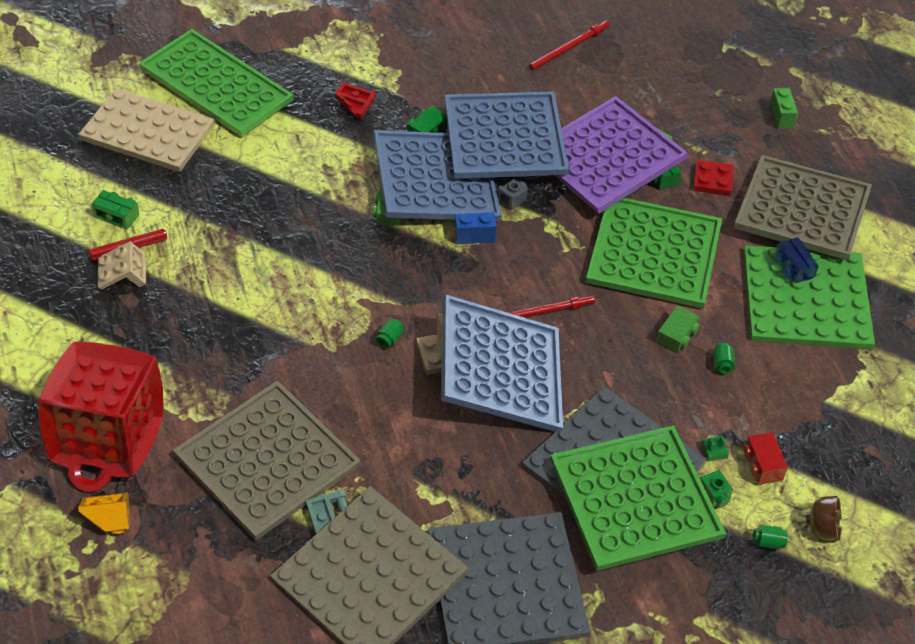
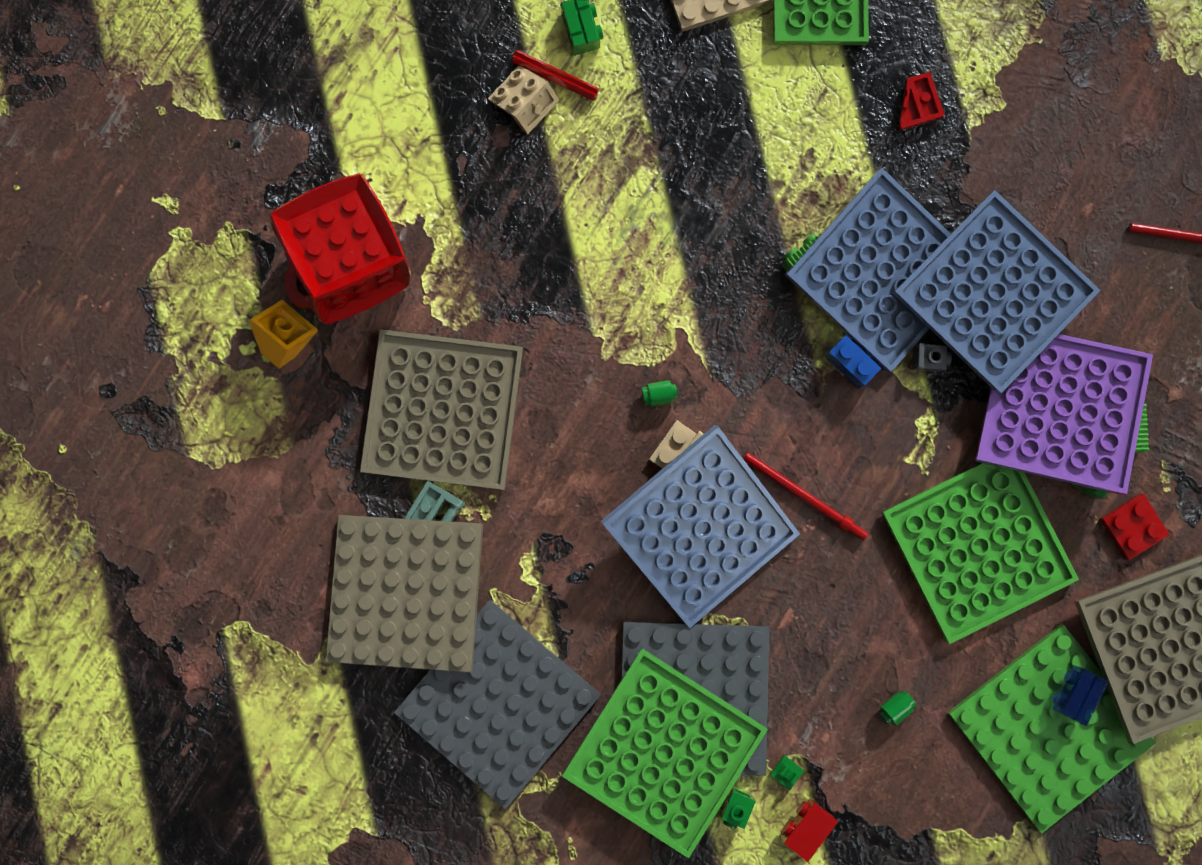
camera: 50 degrees right, 35 degrees up
green brick [407,105,448,133] -> none
bright green brick [656,305,700,353] -> none

